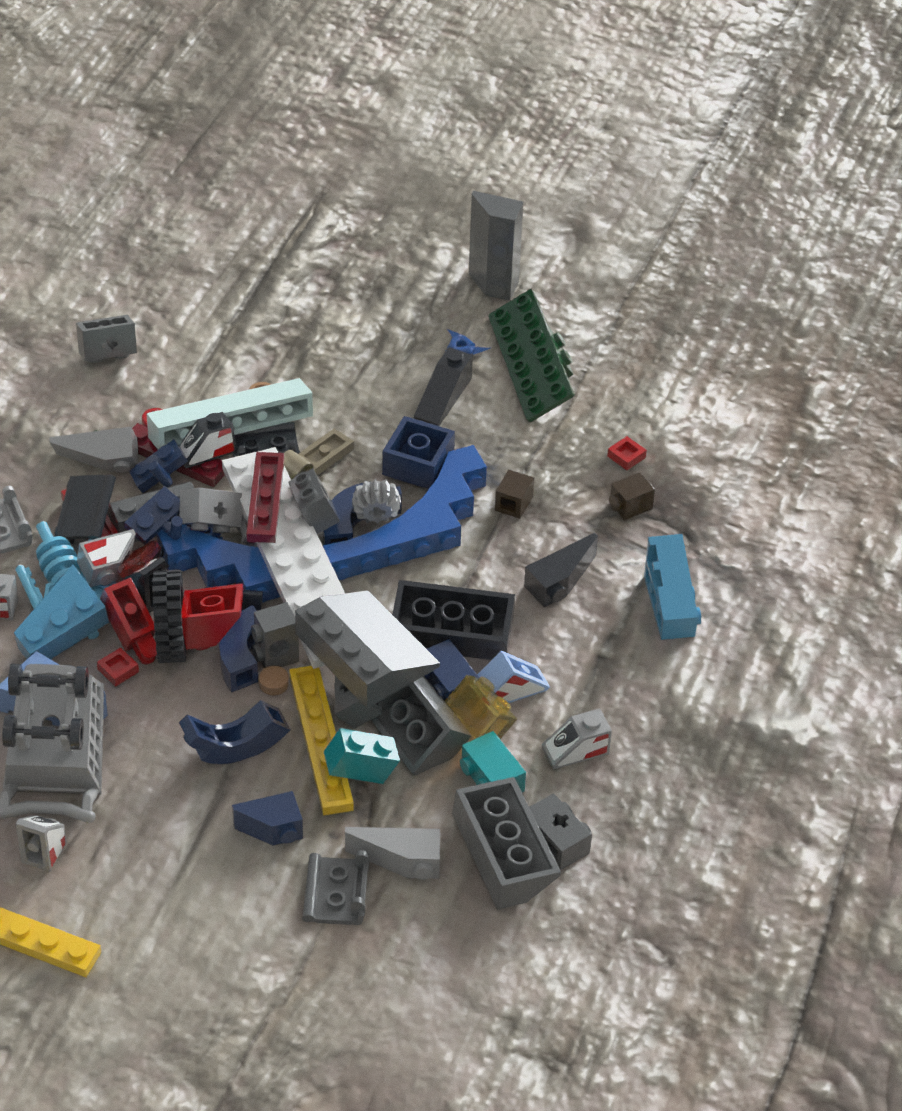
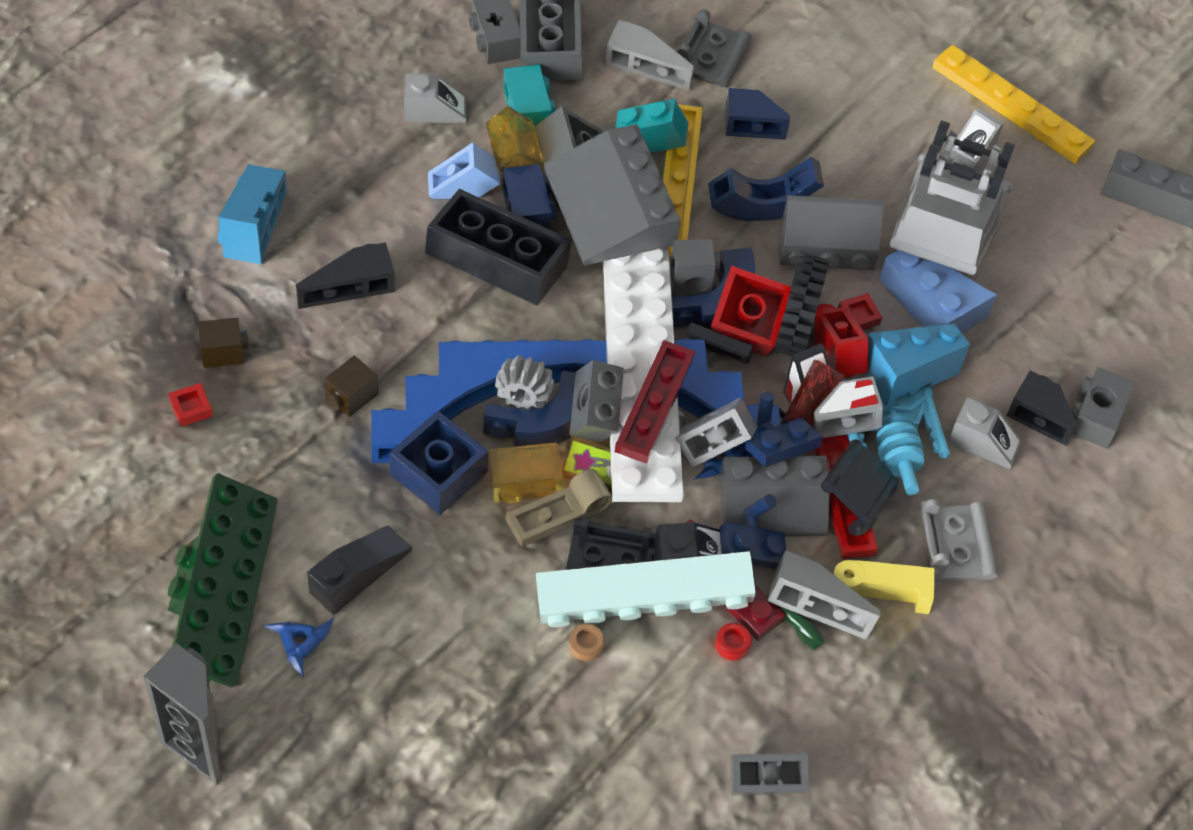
camera: 165 degrees left, 10 degrees up
none -> clear yellow brick [488,443,563,503]
none -> dark grey slope [779,195,884,271]
none -> light yellow leg [833,560,934,614]

